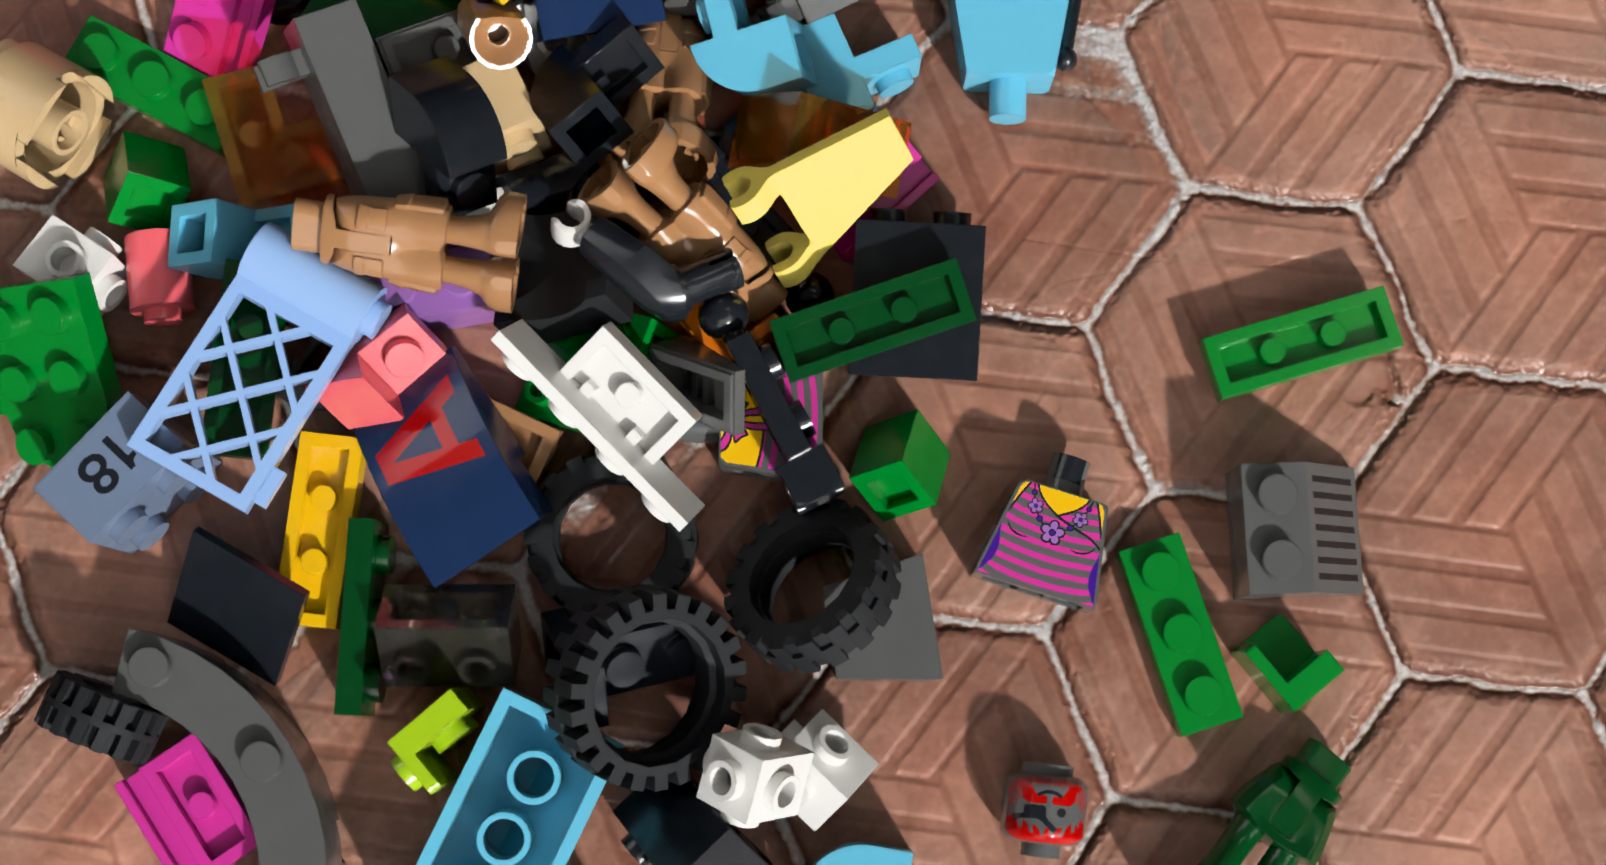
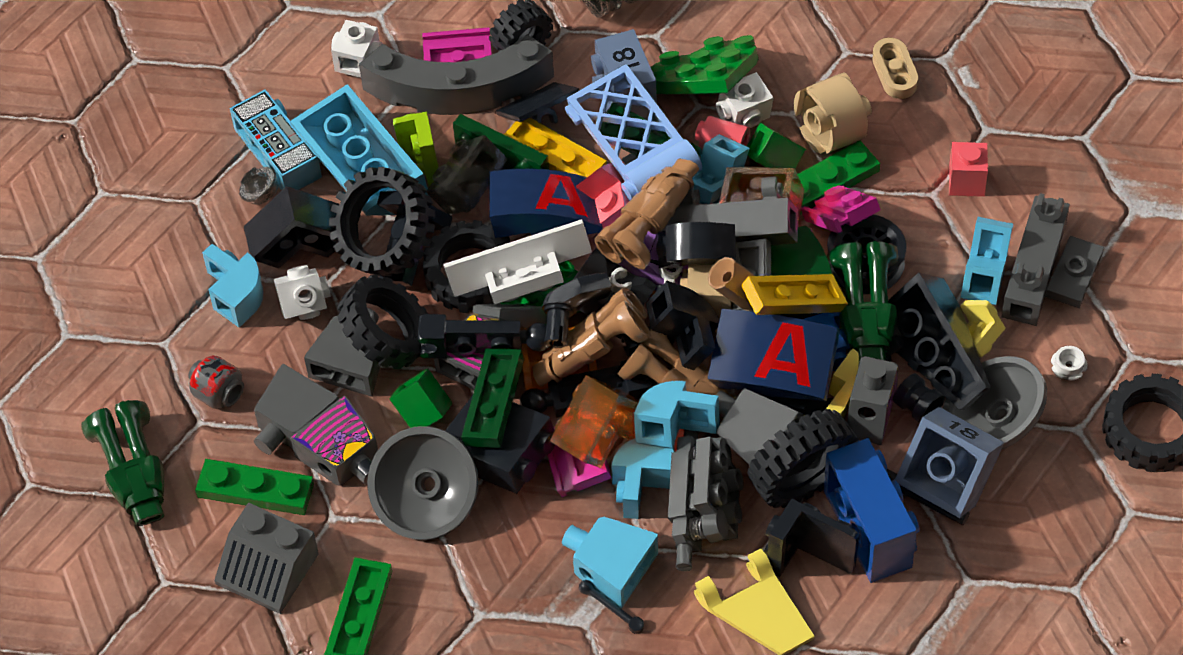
camera: 120 degrees right, 25 degrees down
white brick [696,723,814,828] -> none
light yellow flag [722,108,913,288] -> none
green panel [1230,614,1344,713] -> none
none -> dark grey torso [254,364,339,455]
none -> dark grey dish [367,426,479,540]

